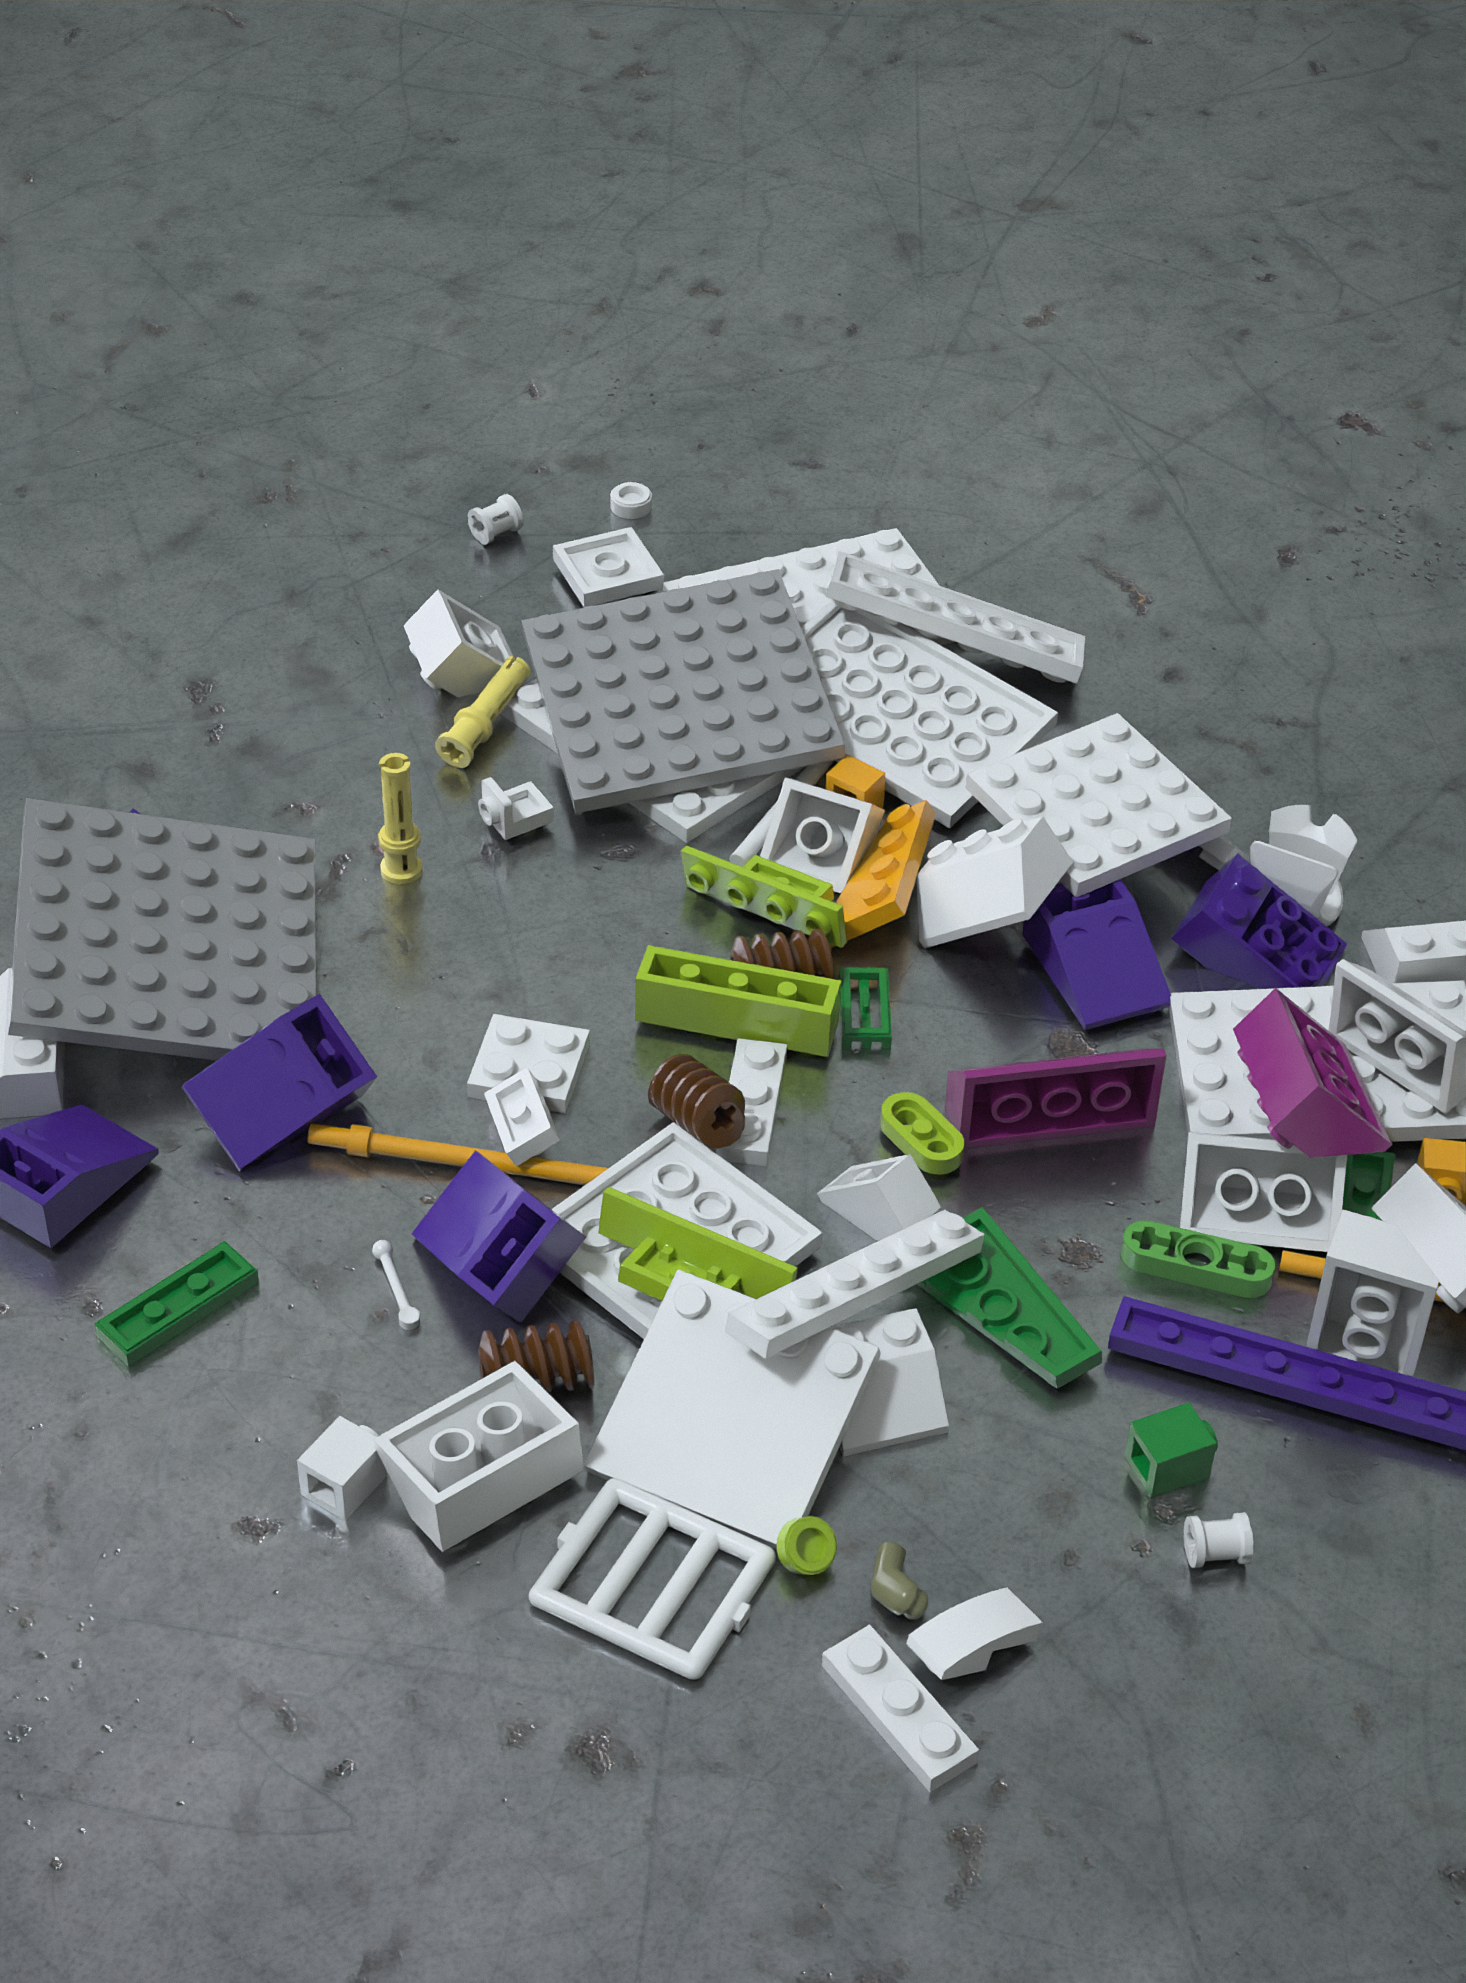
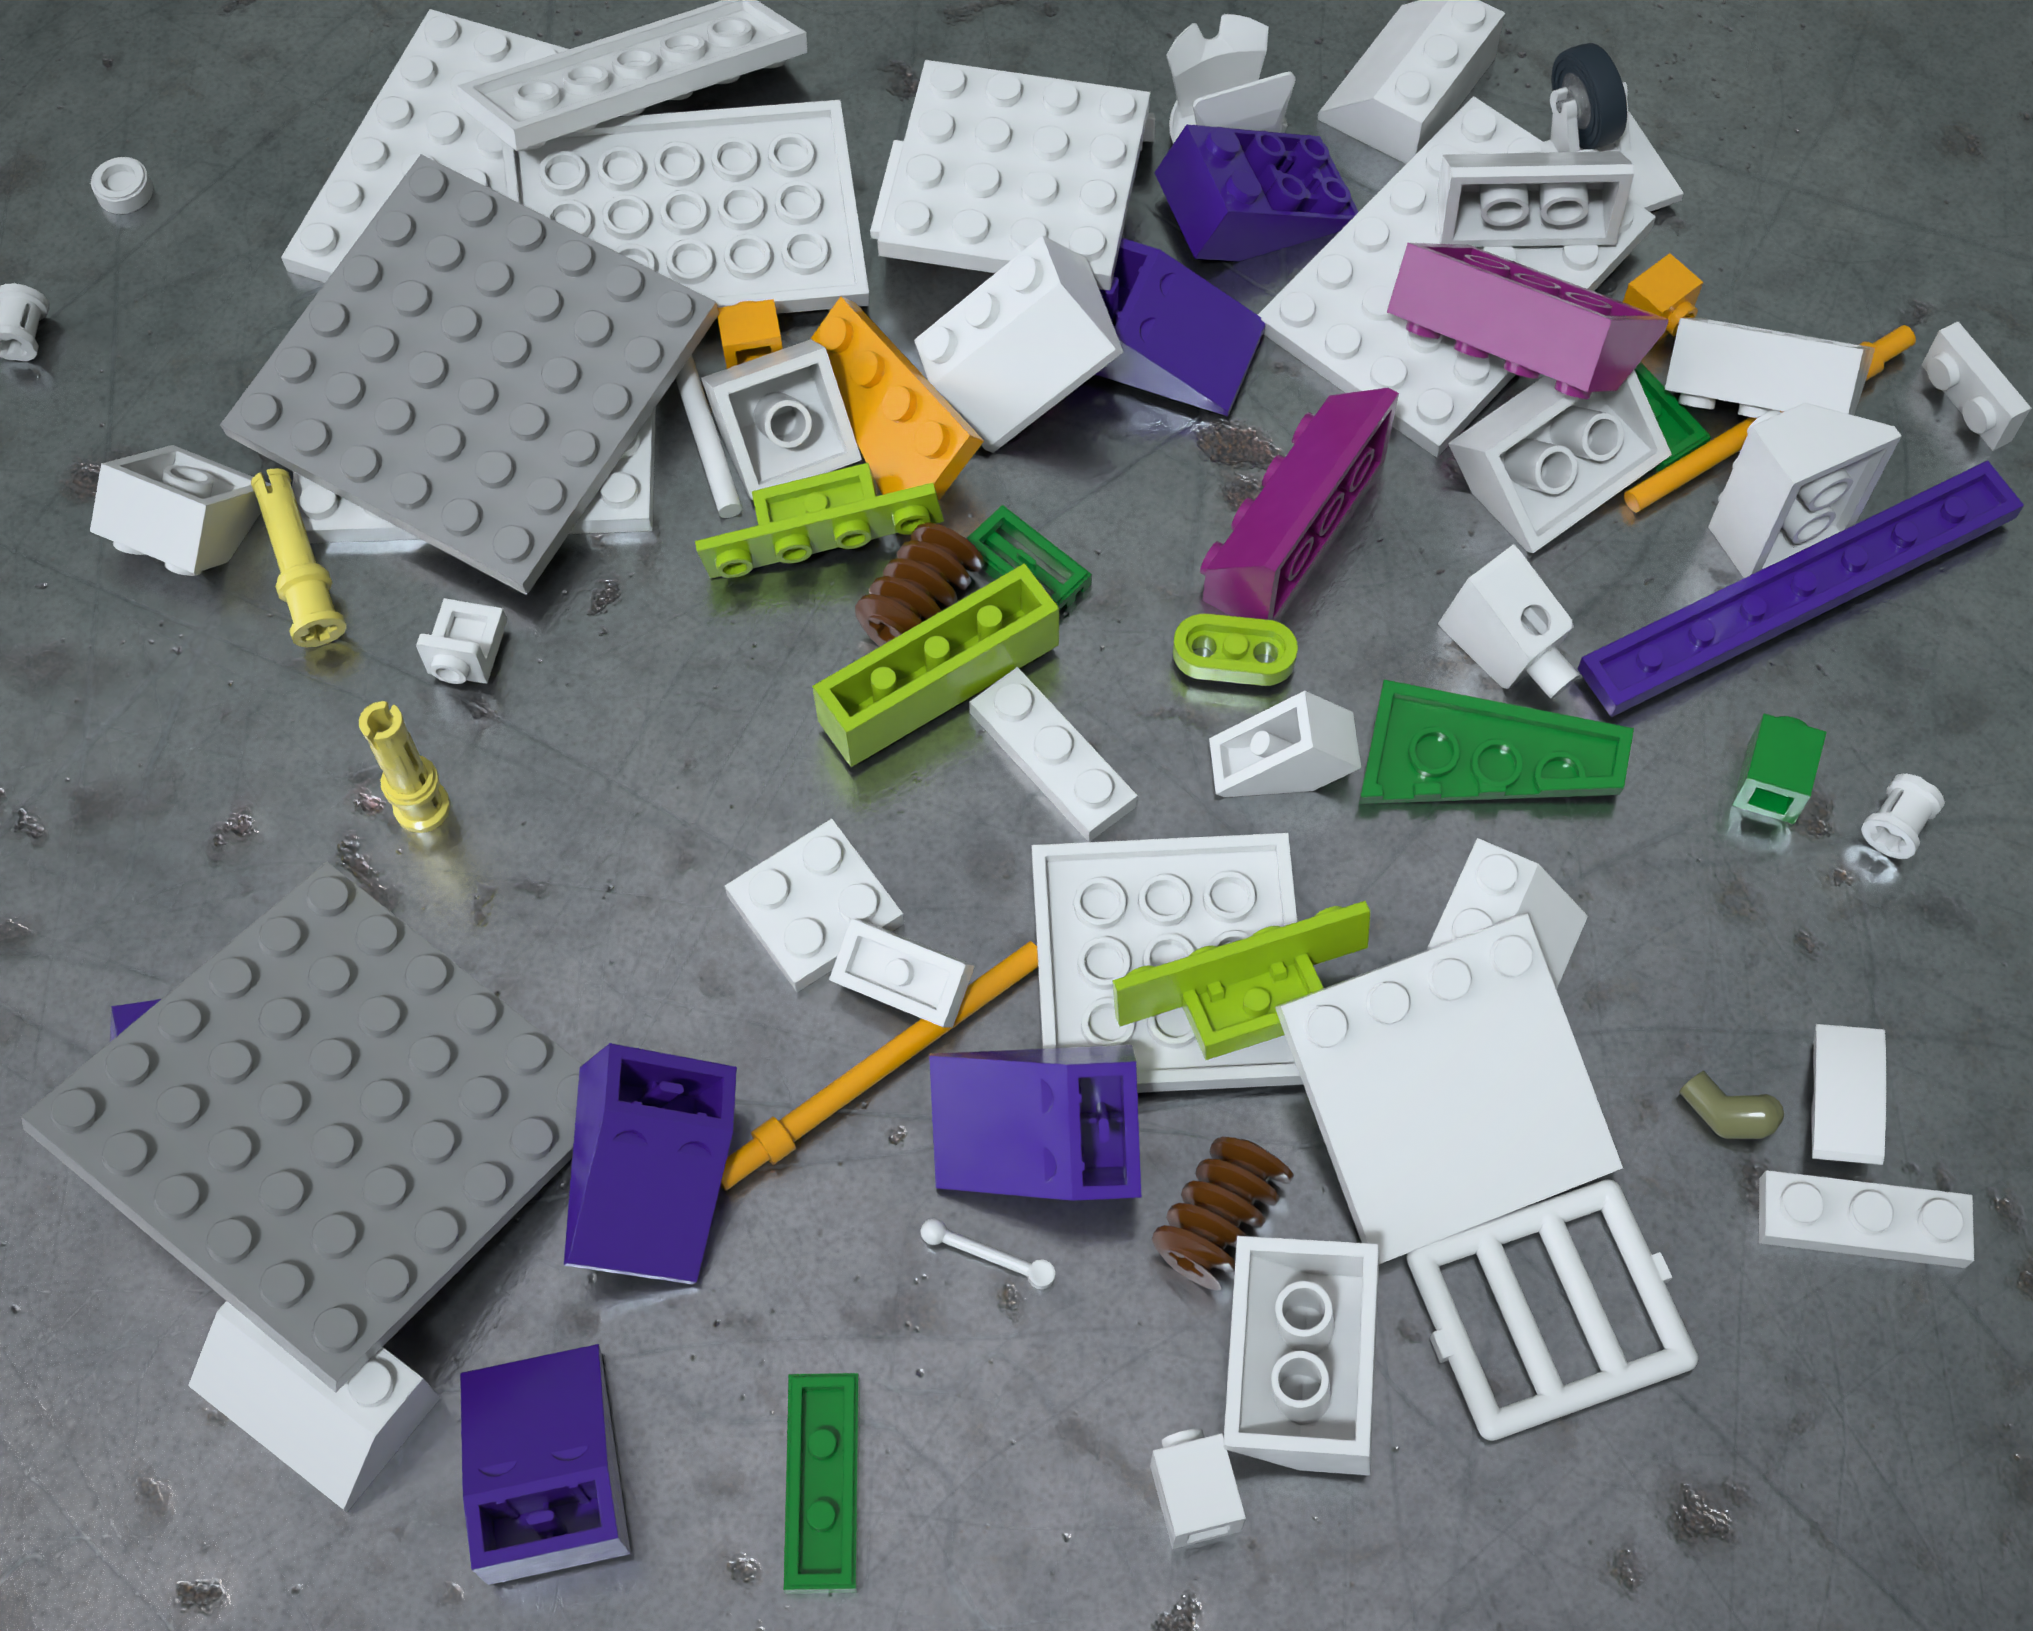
camera: 45 degrees left, 20 degrees up
white plate [553,527,664,607] -> none
reddish brown piece [648,1054,745,1149] -> none
white plate [725,1210,985,1359] -> none
lime tile [776,1516,837,1575] -> none
bright green beam [1121,1220,1275,1298] -> none
none -> white torso [1438,544,1580,699]

